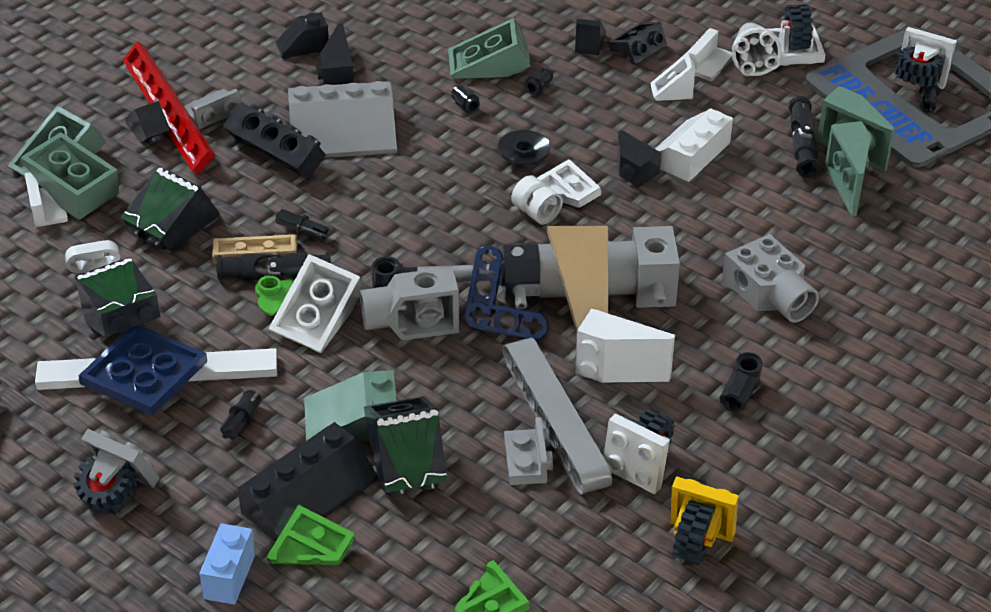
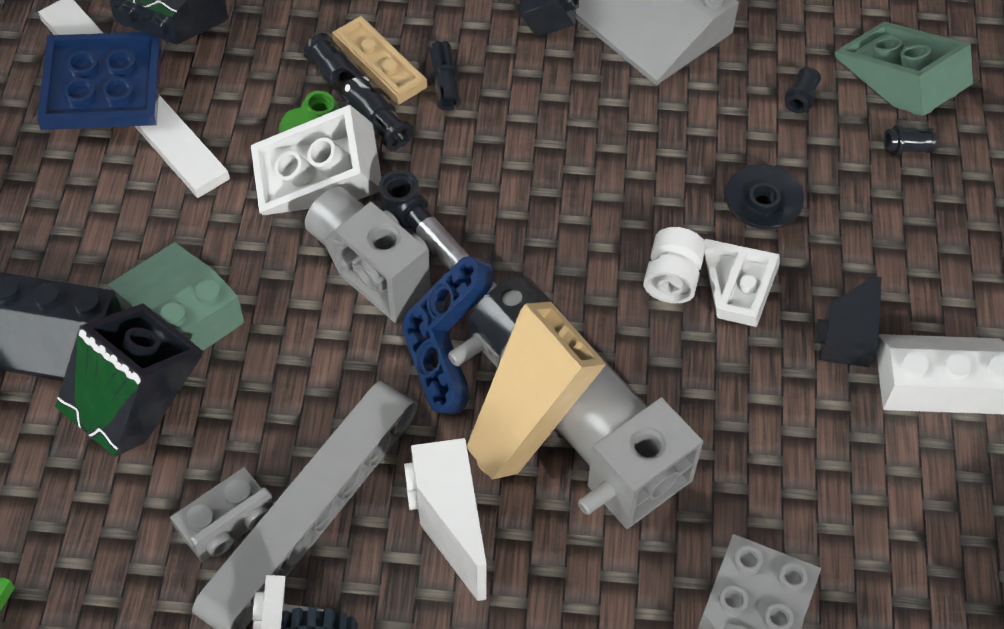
camera: 55 degrees right, 15 degrees up
black axle [220,390,262,440] -> none

